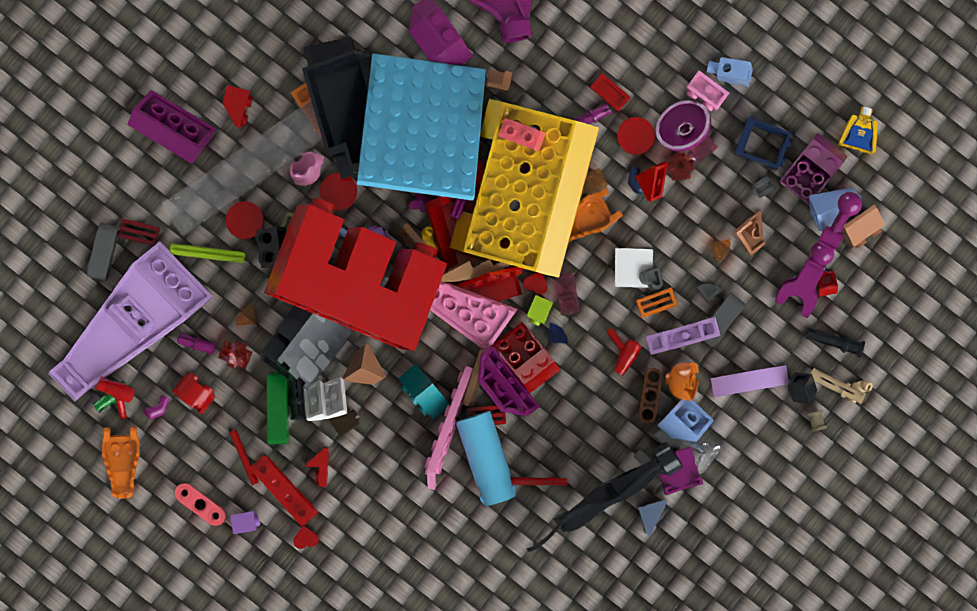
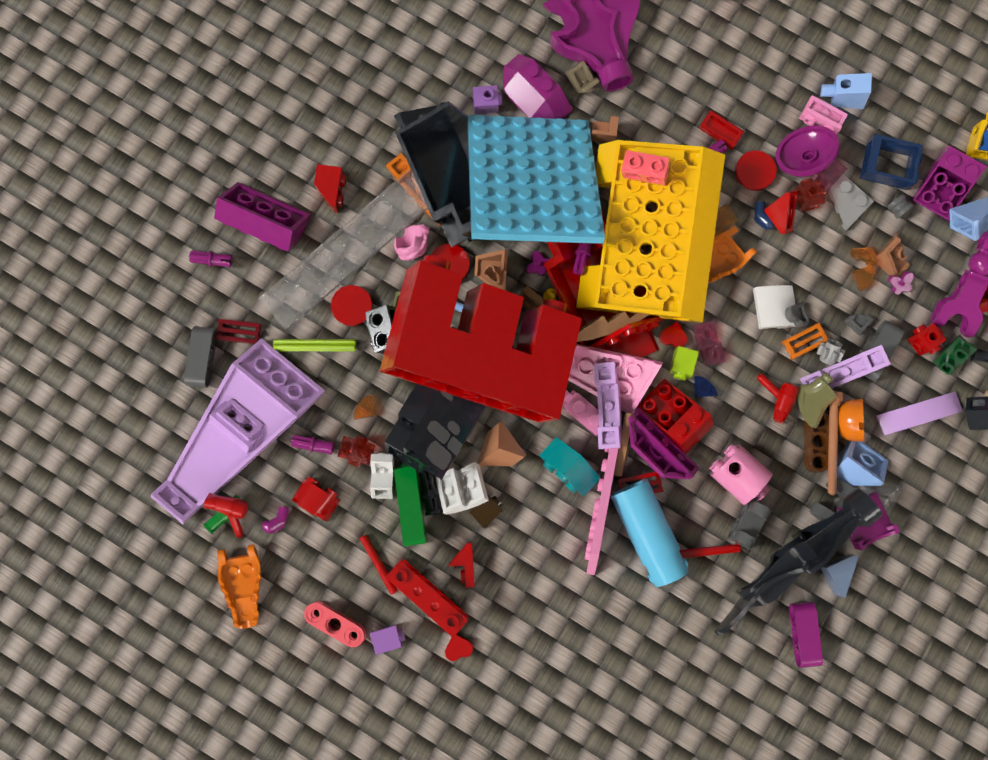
camera: 10 degrees left, 5 degrees down
none -> magenta axle [189,250,232,268]
none -> white brick [370,453,395,499]
none -> medium lavender brick [473,85,502,115]
none -> nougat slope [474,250,508,291]
none -> bright pink hinge [563,390,599,436]
none -> dark tan bracket [565,61,600,94]
none -> lavender slope [594,362,622,449]
none -> bright pink cylinder [709,444,773,505]
none -> dark grey piece [728,502,772,550]
none -> magenta beam [789,602,823,668]
none -> olive arm [798,373,838,428]
none -> light grey gear [817,339,845,365]
none -> light grey wing [827,174,874,231]
none -> nougat piece [828,391,843,495]
none -> clear orange tile [850,247,878,266]
none -> piece [888,271,914,295]
none -> red brick [907,323,946,356]
none -> dark green hips [933,335,978,375]

